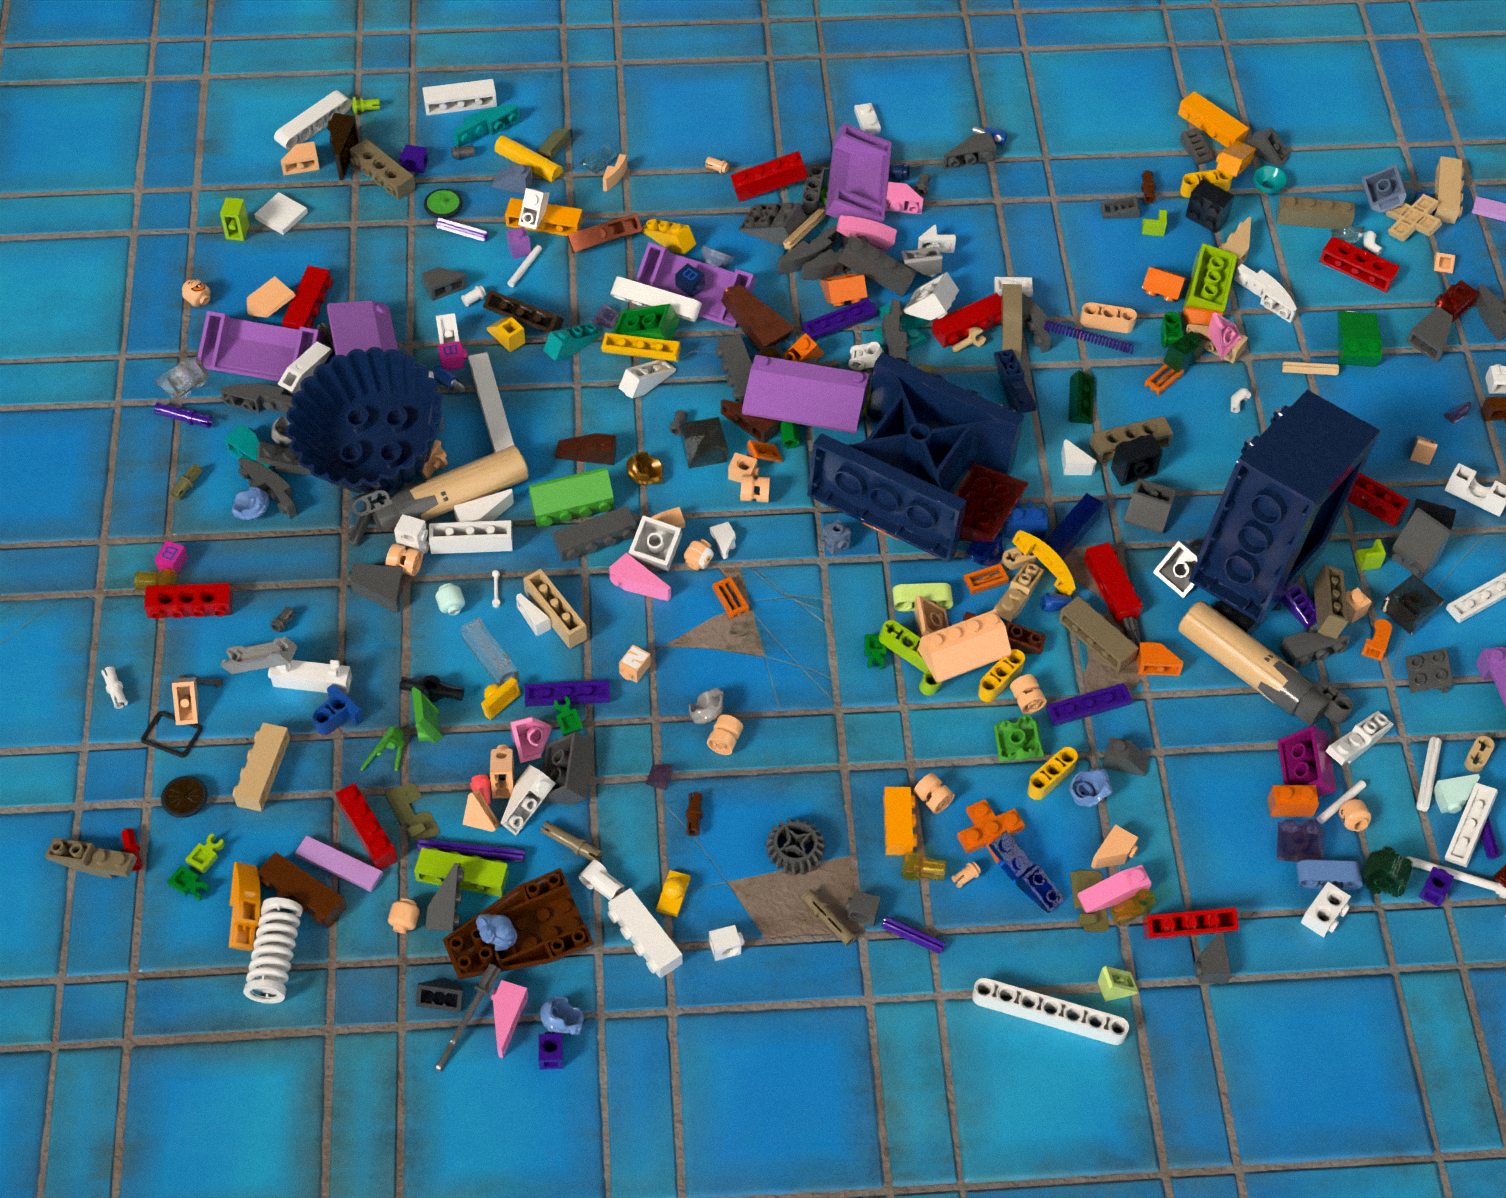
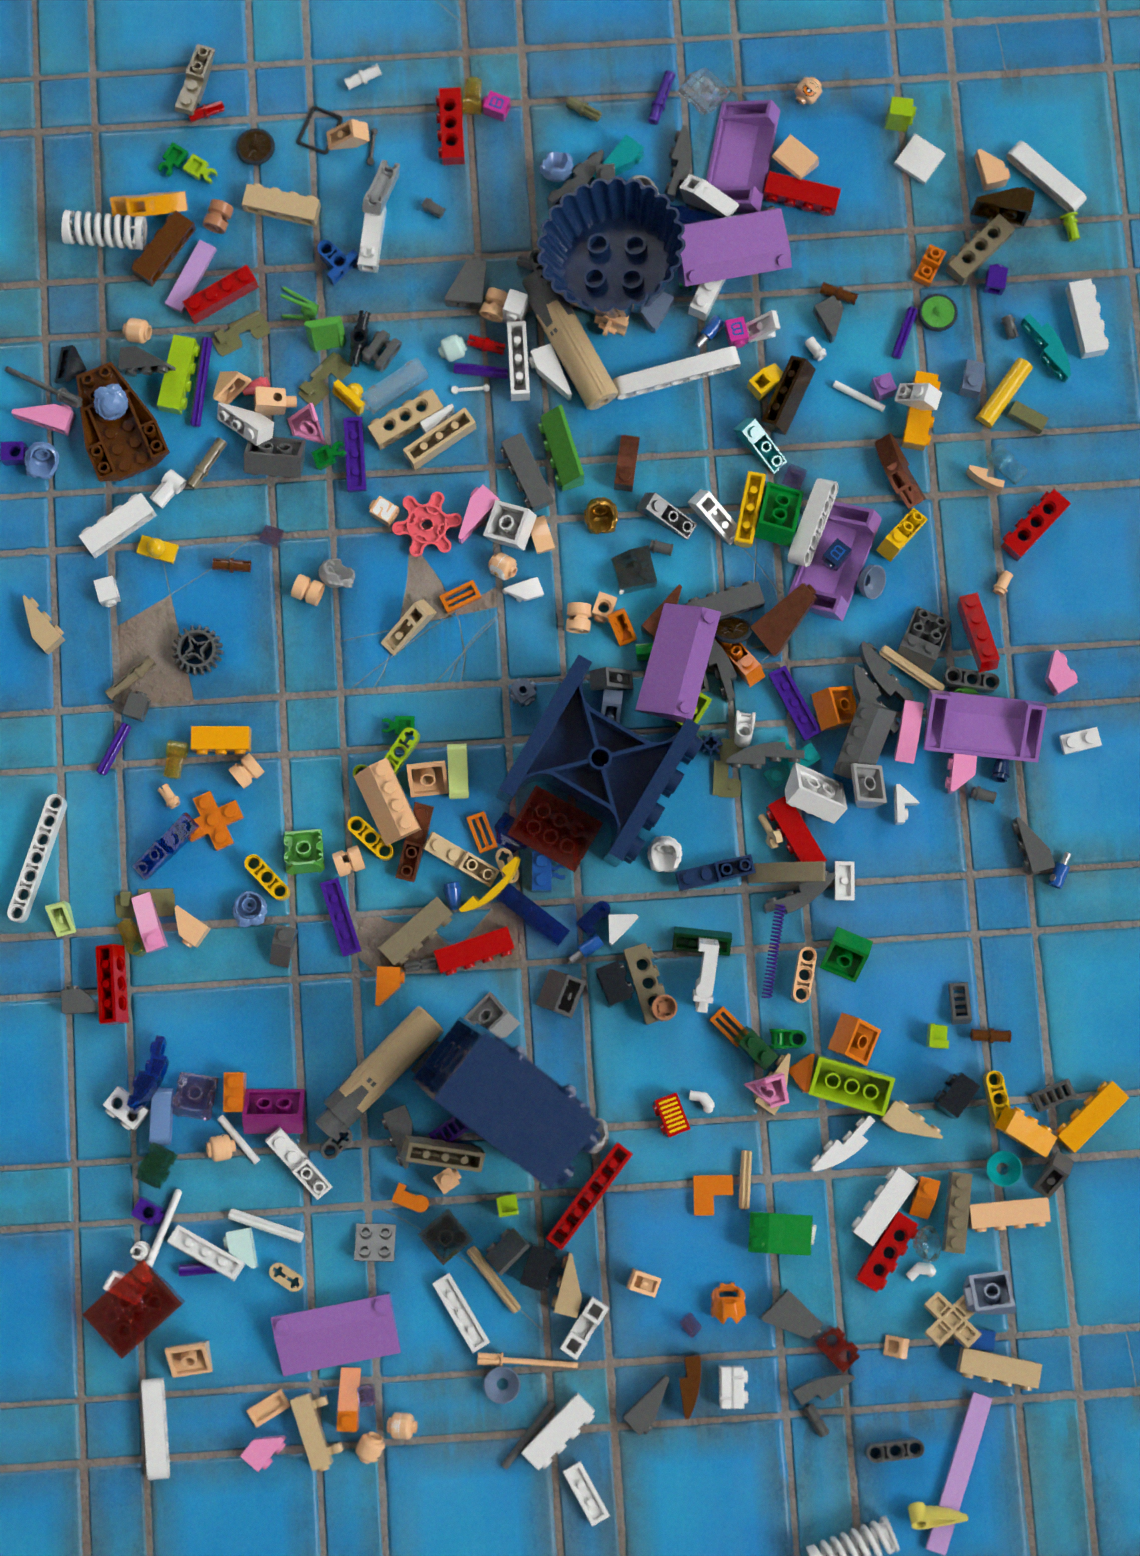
camera: 90 degrees right, 25 degrees up
none -> tan slope [22,595,65,655]
none -> clear blue slope [127,1035,169,1114]
none -> white pin [130,1241,151,1261]
none -> nougat wheel [202,199,234,234]
none -> olive piece [298,352,352,407]
none -> dark grey brick [361,330,402,373]
none -> tan brick [368,389,444,450]
none -> tan slope [381,599,437,656]
none -> coral plate [392,492,462,557]
none -> dark purple axle [453,362,509,379]
none -> red pin [467,334,506,356]
none -> tan axle [467,1246,521,1314]
none -> tan slope [551,1252,582,1318]
none -> blue piece [569,933,604,963]
none -> clear blue leg [576,901,611,937]
none -> dark grey slope [636,492,697,540]
none -> nougat wheel [651,995,678,1022]
none -> red brick [652,1092,691,1138]
none -> white hips [692,937,719,1013]
none -> orange tile [693,1175,733,1216]
none -> orange helmet [711,1282,746,1324]
none -> green slope [819,927,873,982]
none -> reddish brown pin [820,282,858,305]
none -> white brick [851,1167,918,1246]
none -> orange slope [908,1176,941,1219]
none -> orange slope [912,244,946,287]
none -> light nougat brick [968,1197,1051,1232]
none -> red brick [1001,489,1071,562]
none -> bright pink slope [1045,650,1078,696]

